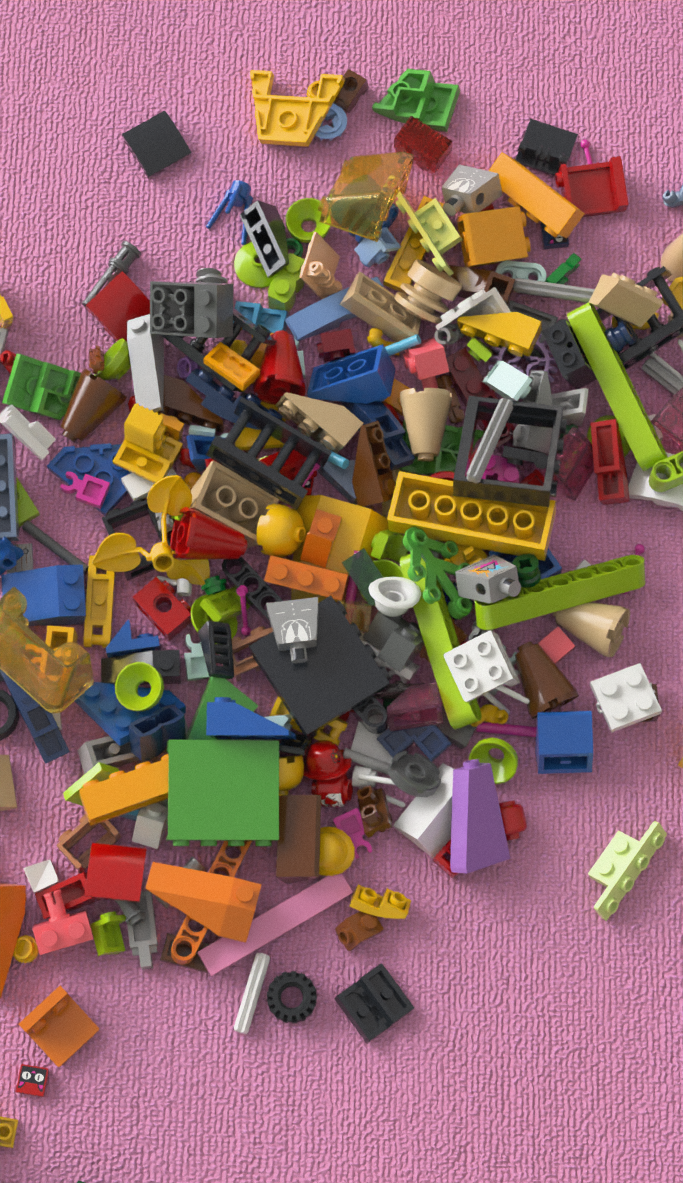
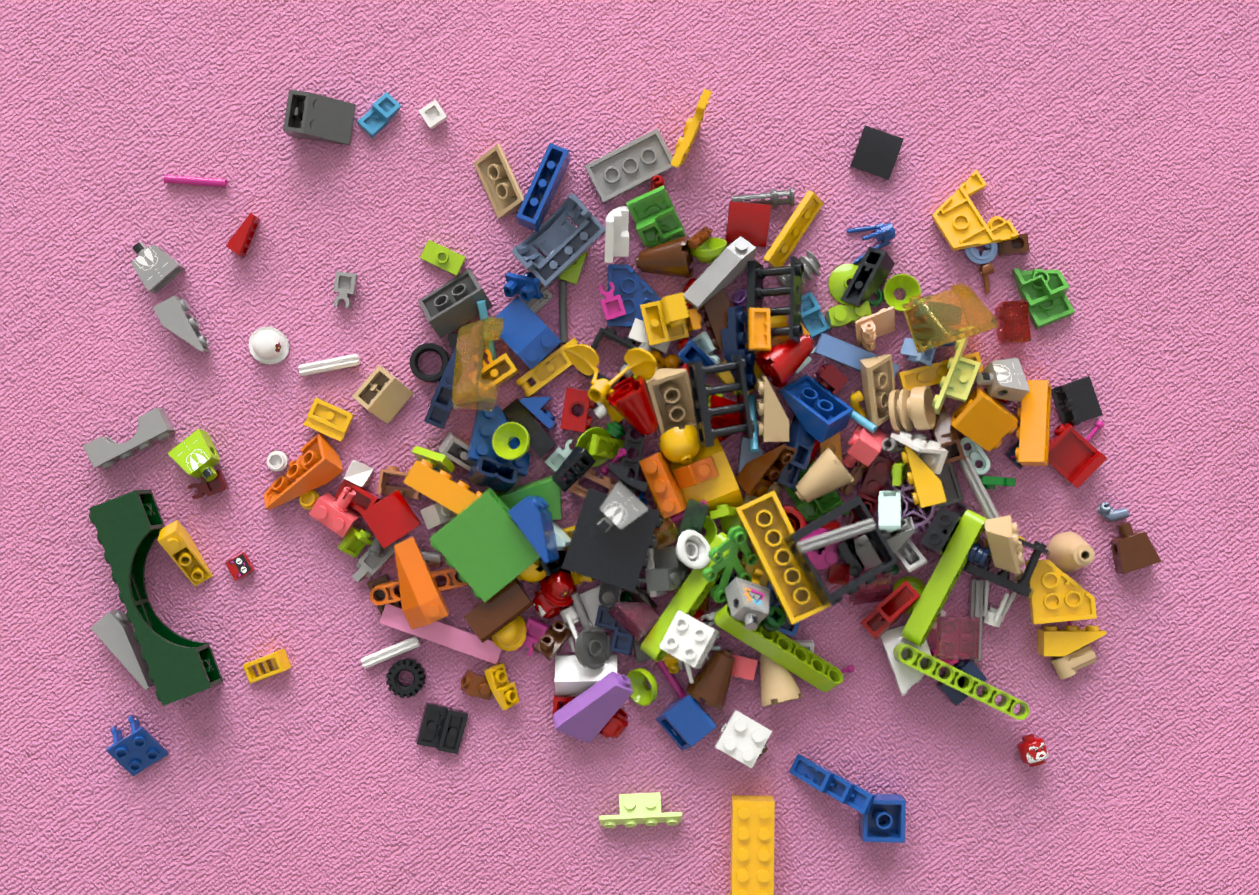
camera: 50 degrees right, 15 degrees up
orange bracket [19,985,99,1067] -> none
dark grey slope [150,281,233,338] -> none
none -> yellow slope [242,649,291,684]
none -> black slope [608,462,648,495]
none -> yellow plate [763,190,824,268]
none -> dark orange hand [979,263,994,293]

